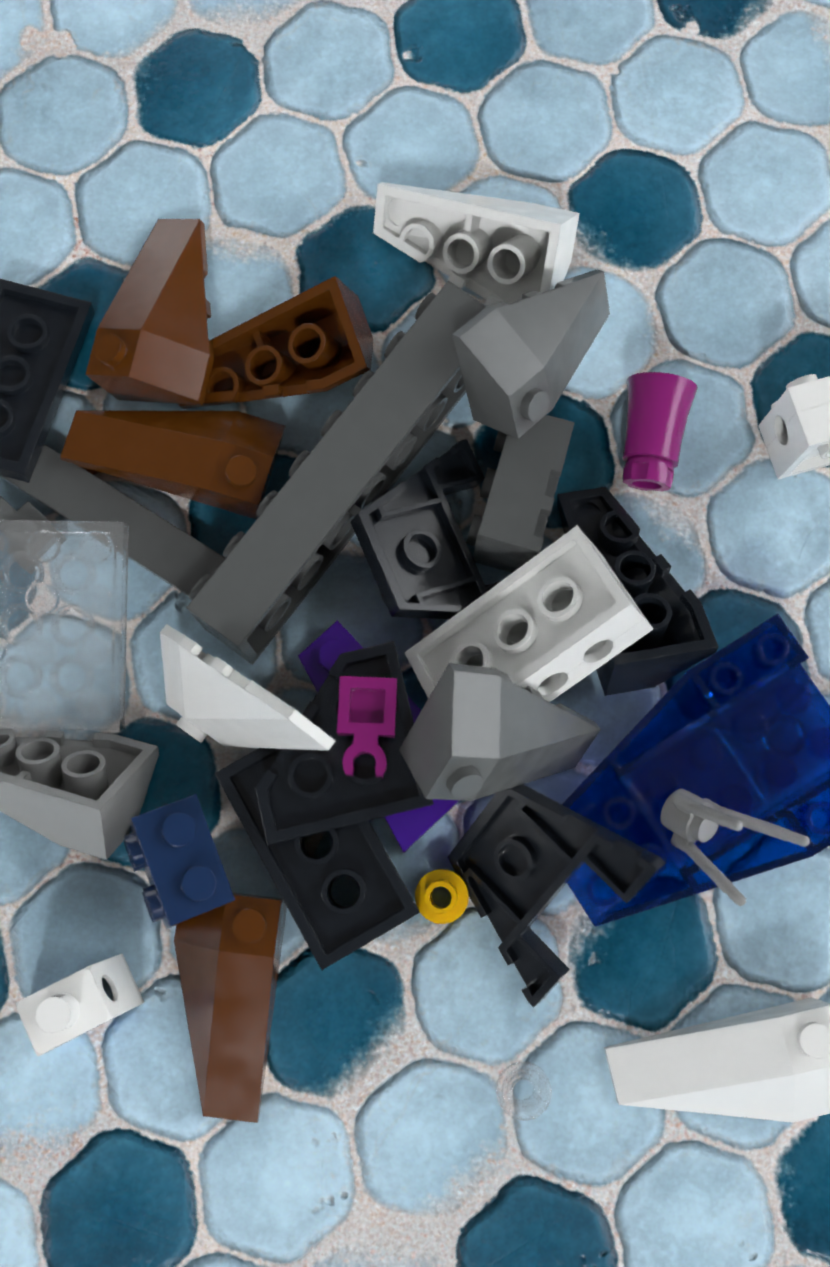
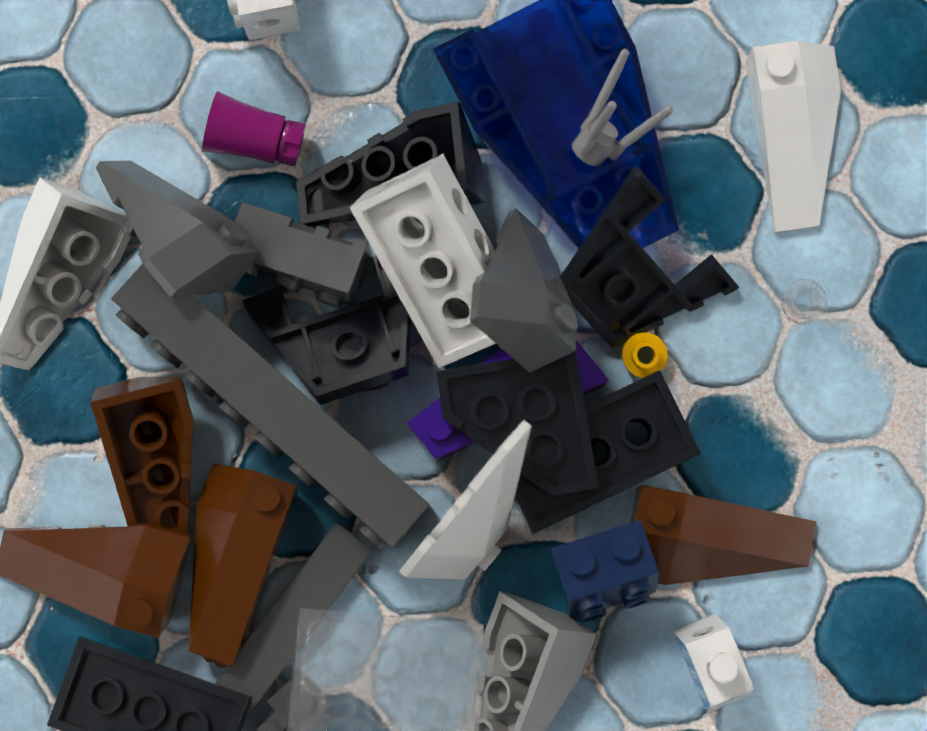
camera: 85 degrees left, 5 degrees up
magenta plate [337,676,397,777] -> none

